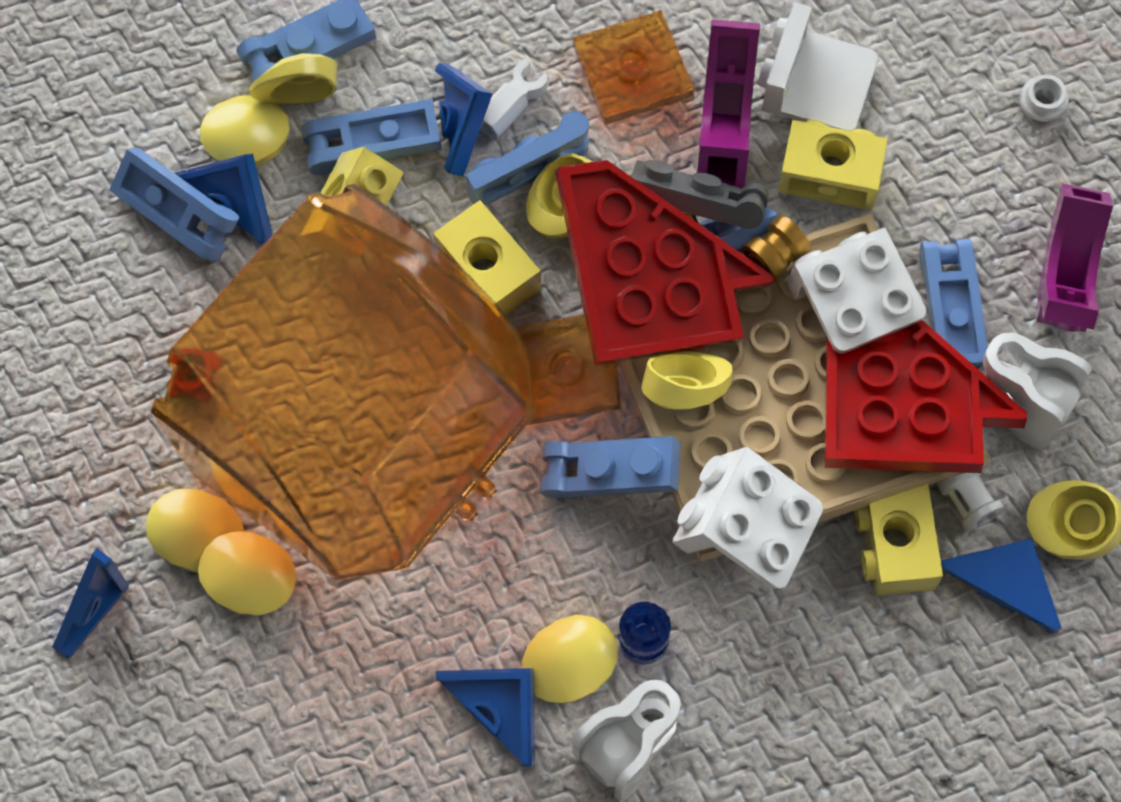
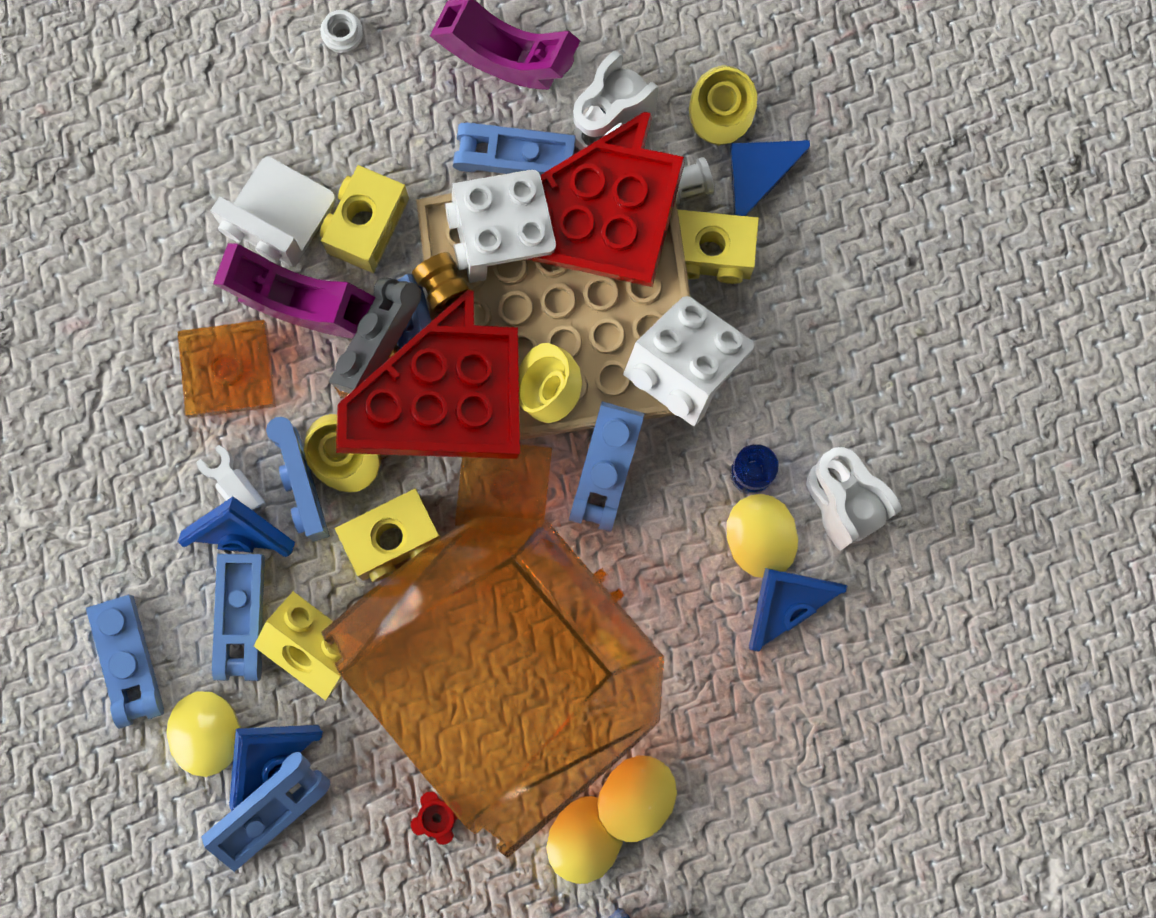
camera: 80 degrees left, 10 degrees up
light yellow hat [249,53,337,104] -> none

